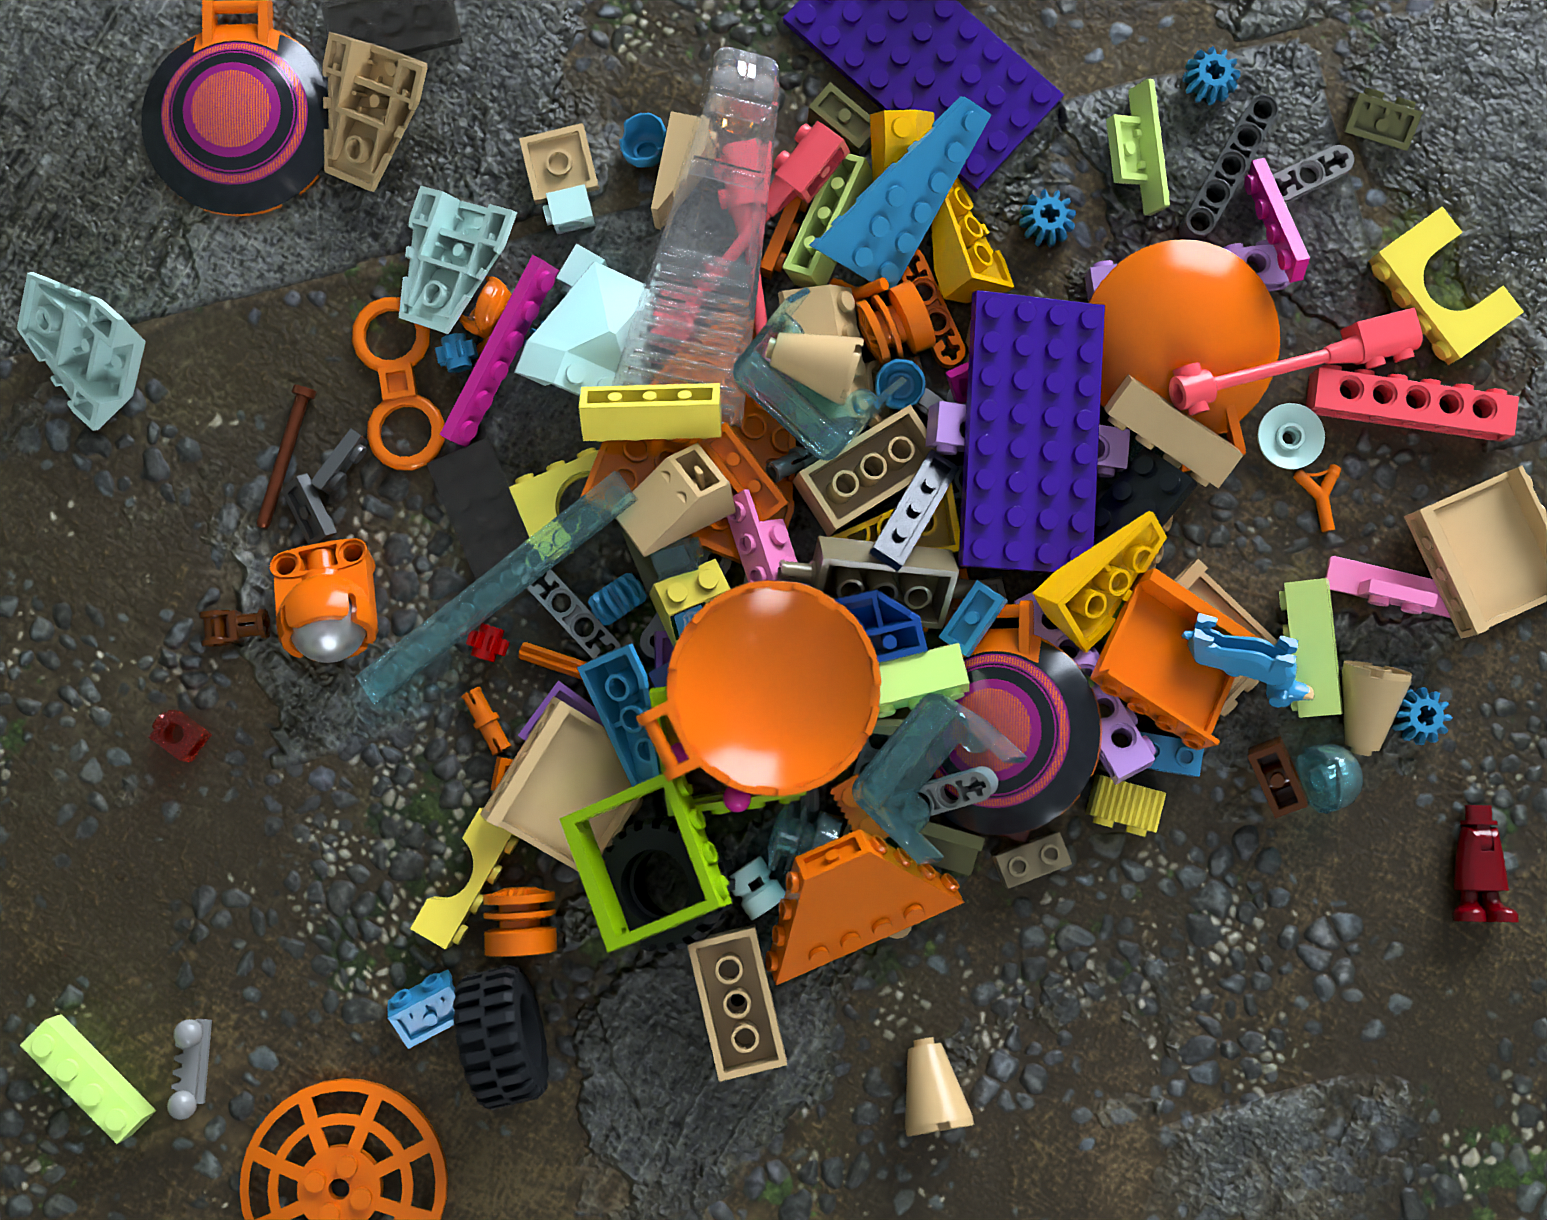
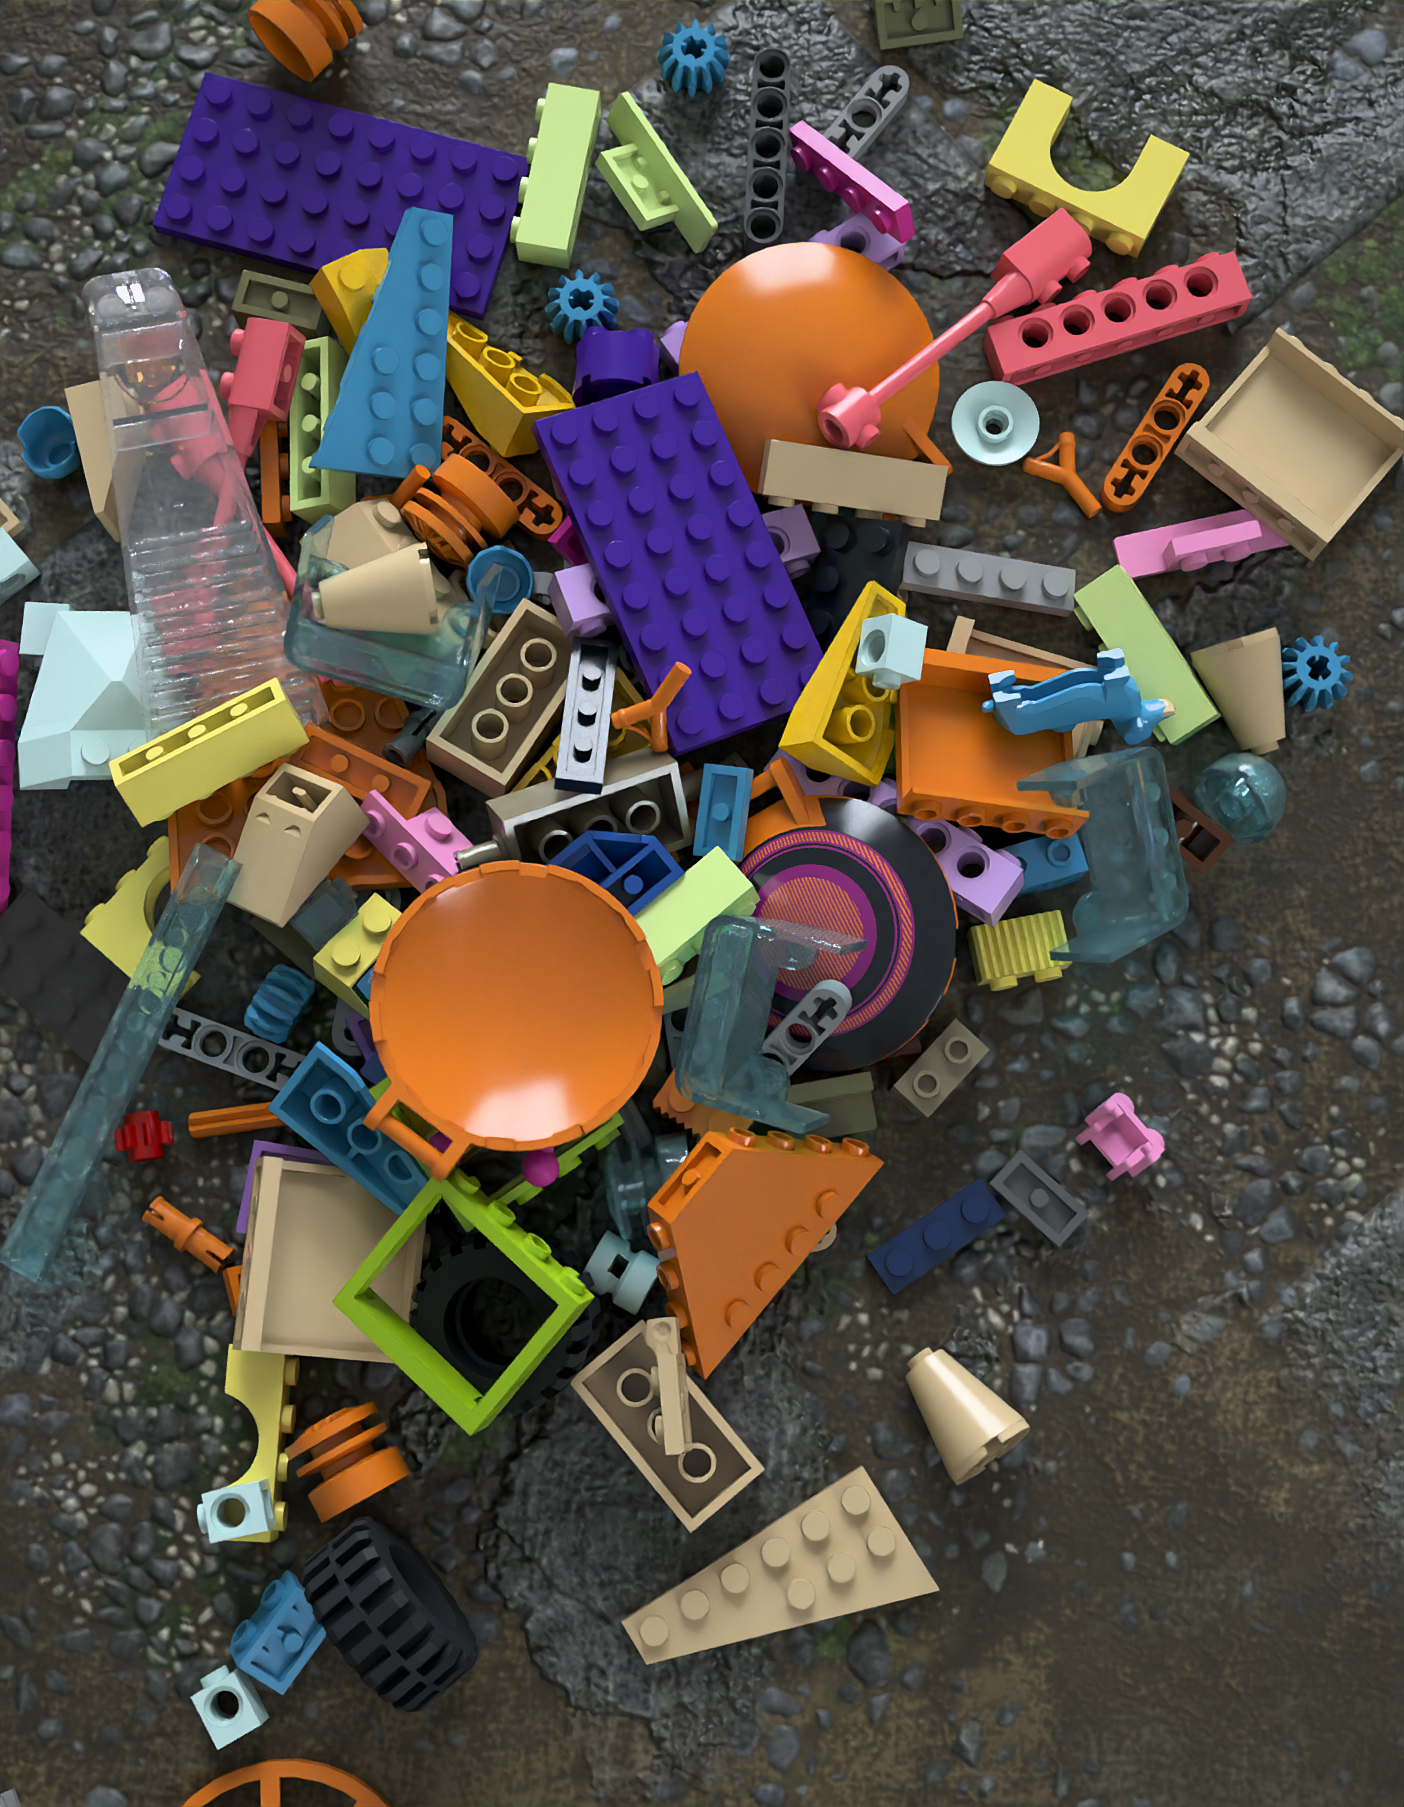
camera: 25 degrees left, 5 degrees down
none -> light aqua brick [191,1665,269,1750]
none -> light aqua brick [197,1478,277,1543]
none -> yellowish green brick [510,83,602,269]
none -> dark purple brick [572,326,662,408]
none -> orange piece [610,662,692,753]
none -> tan wing [621,1465,940,1665]
none -> tan hinge [646,1317,693,1455]
none -> light aqua brick [855,613,928,690]
none -> dark blue plate [866,1177,1007,1295]
none -> light grey plate [898,541,1076,617]
none -> dark grey plate [987,1149,1090,1248]
none -> clear light blue windscreen [1016,747,1189,963]
none -> bright pink piece [1075,1093,1165,1182]
none -> orange beam [1100,363,1210,513]

